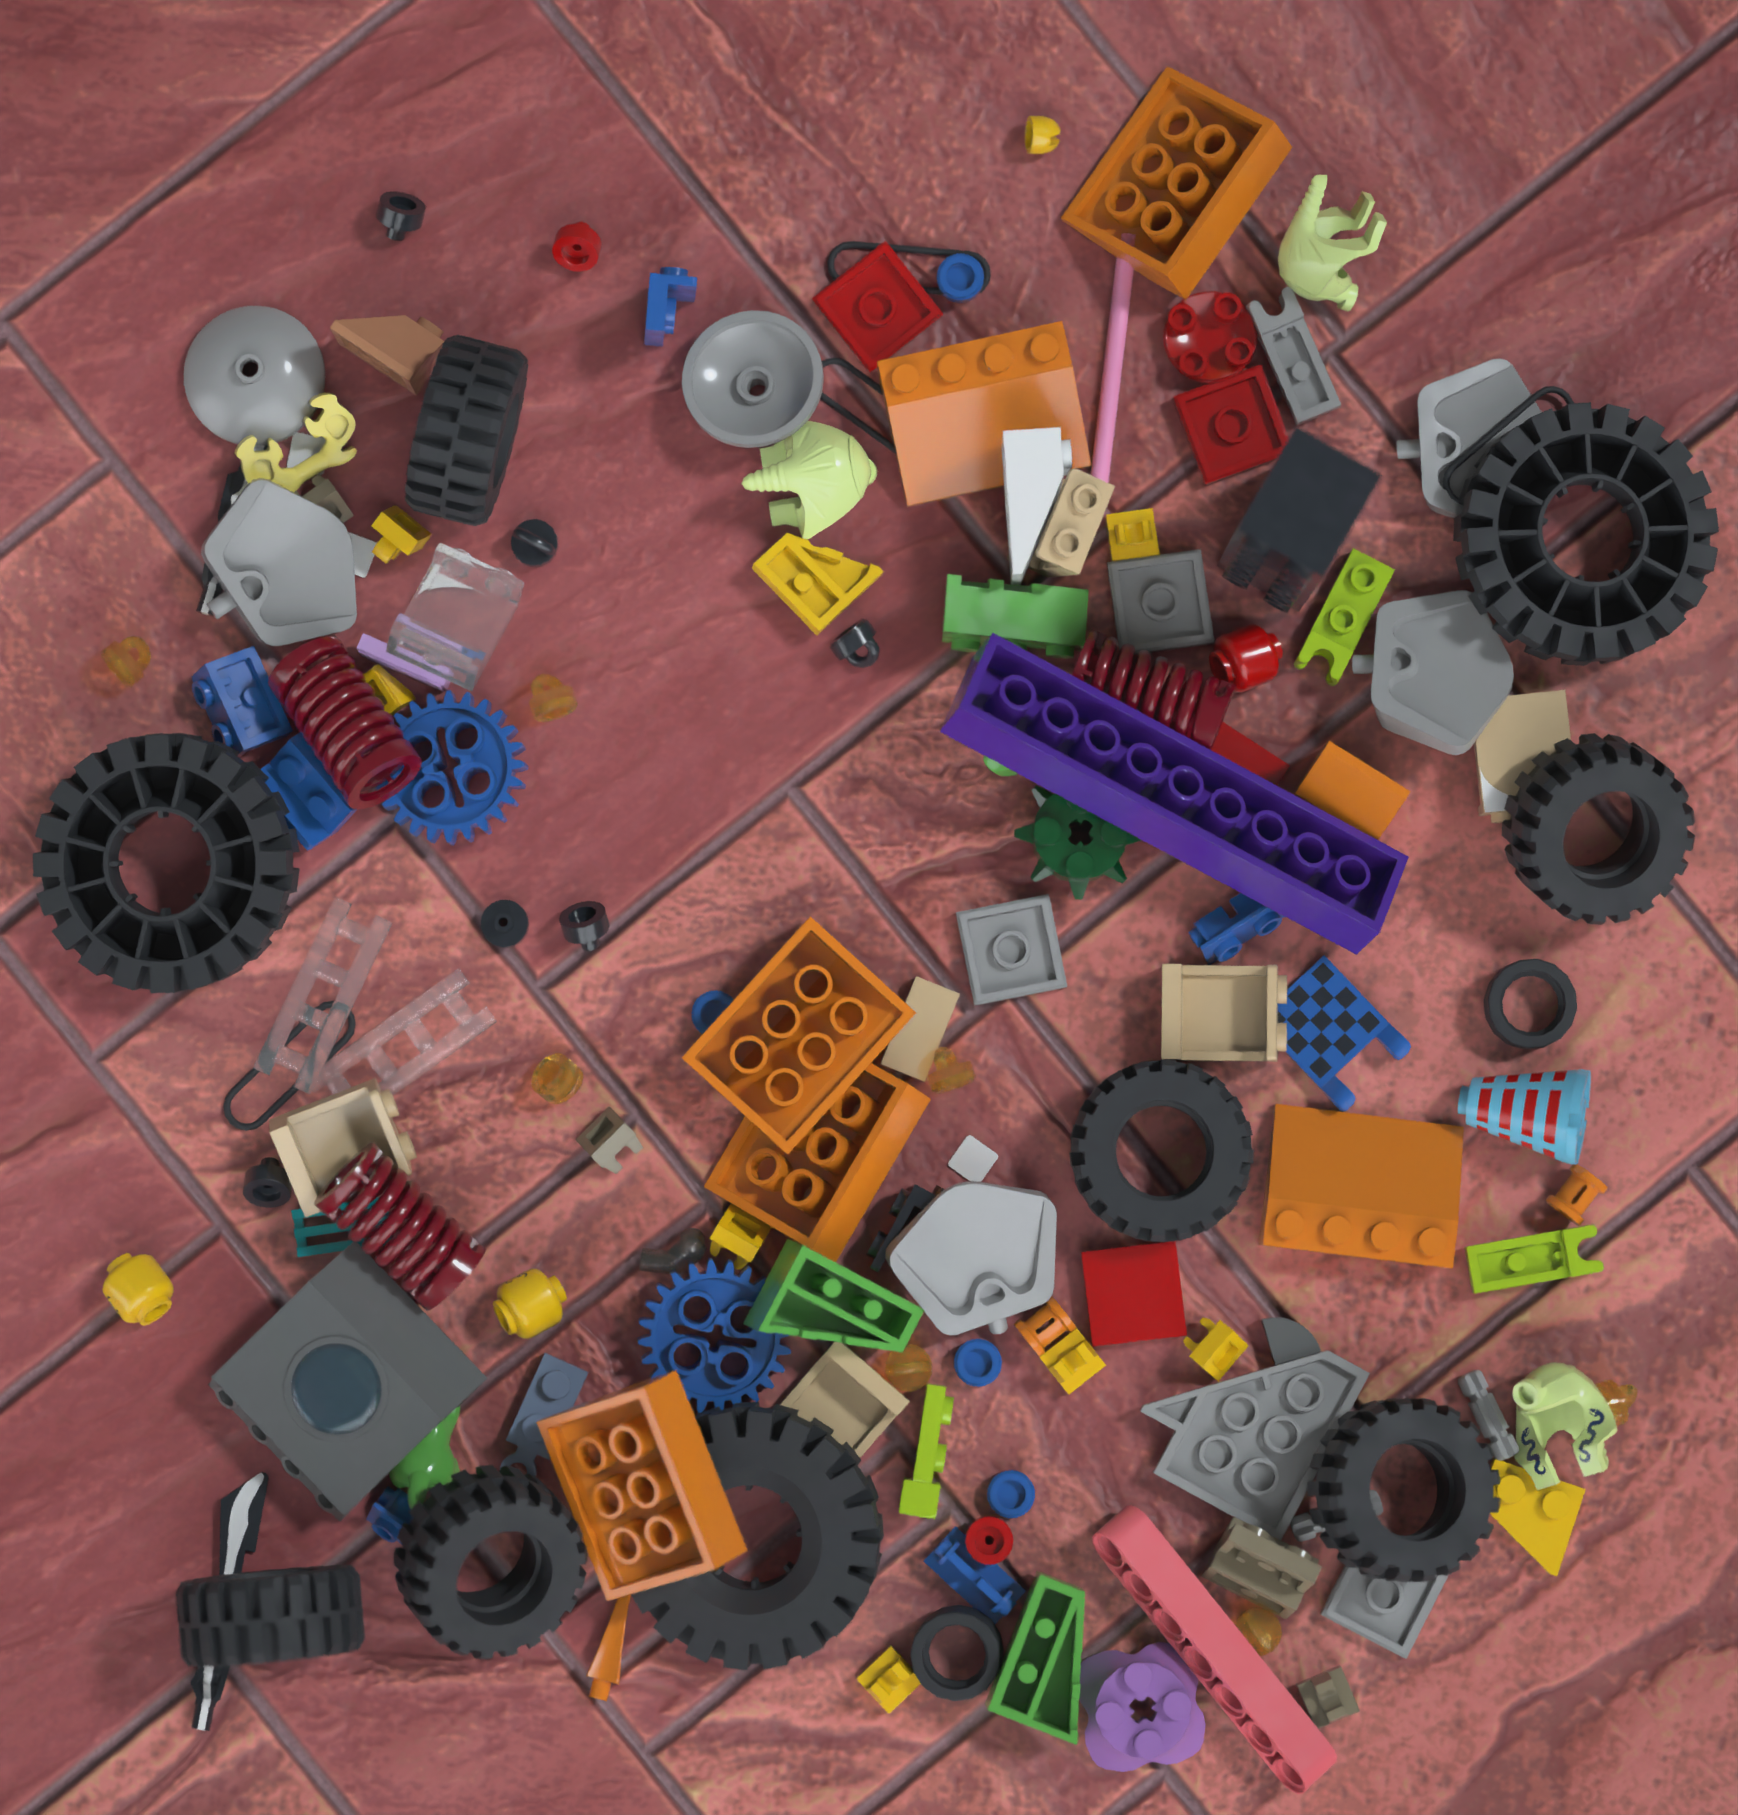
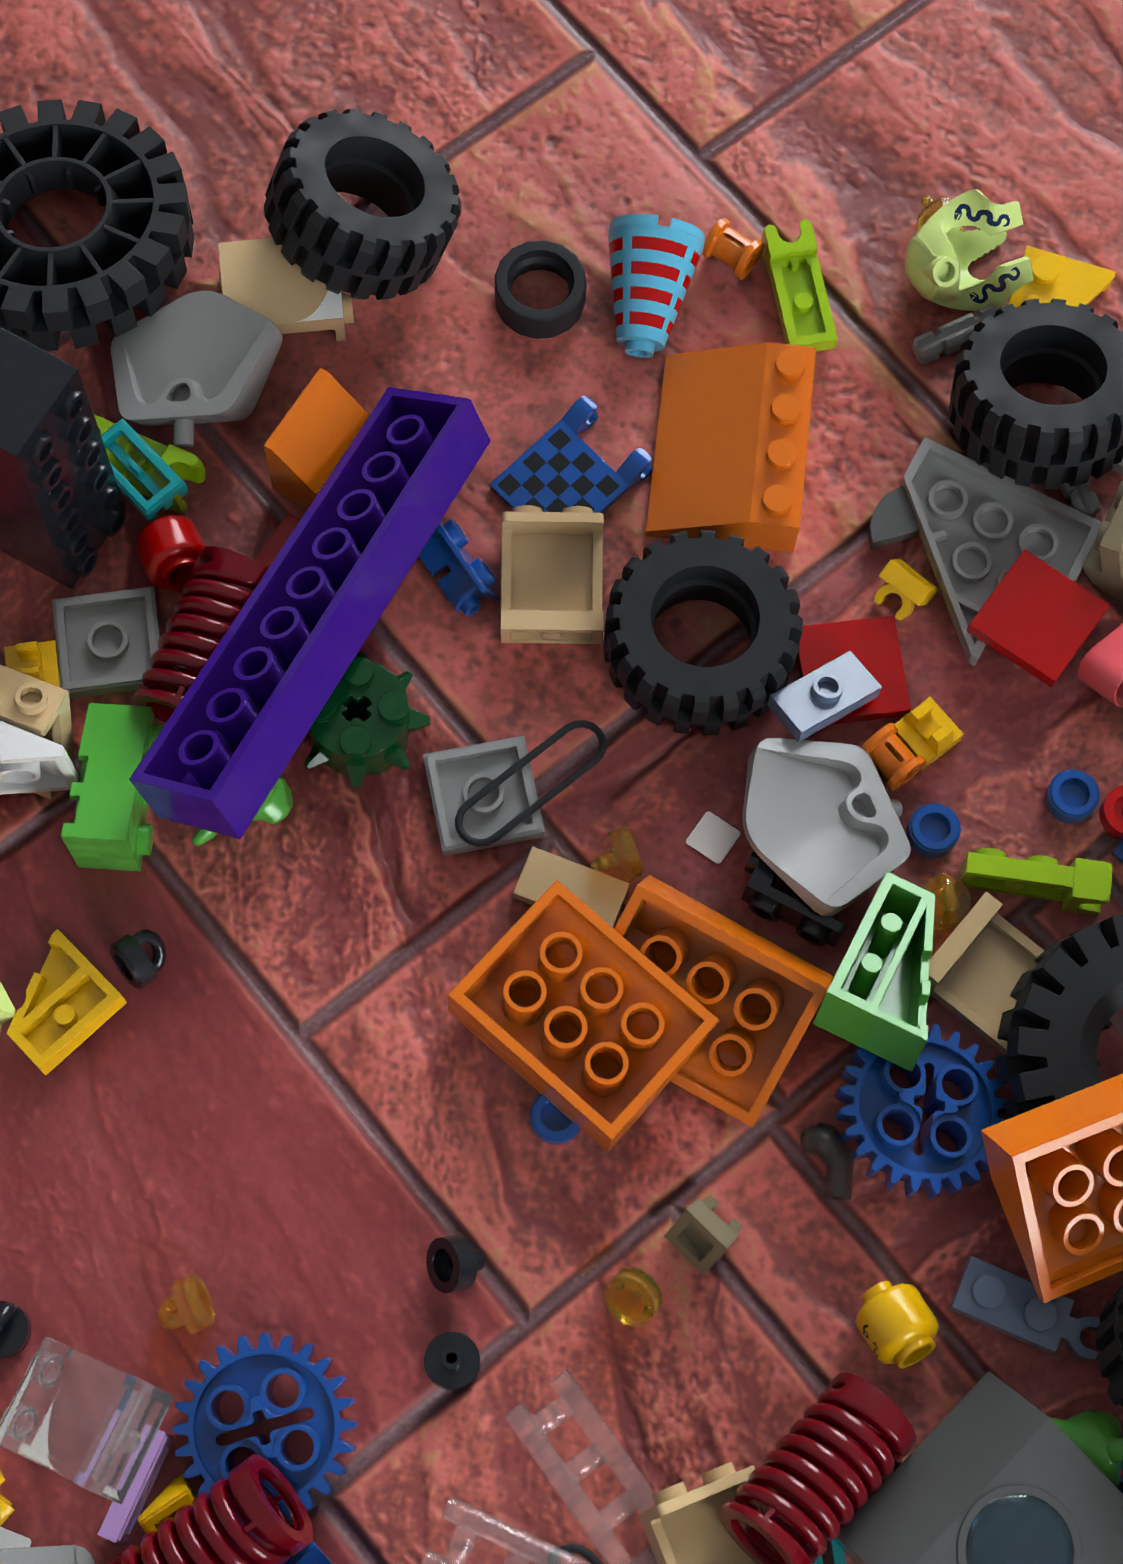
camera: 90 degrees left, 15 degrees down
yellow tile [710,1204,772,1270] -> none
none -> teal tile [101,418,189,522]
none -> black piece [455,720,607,847]
none -> plate [767,651,882,742]
none -> red tile [966,549,1110,688]

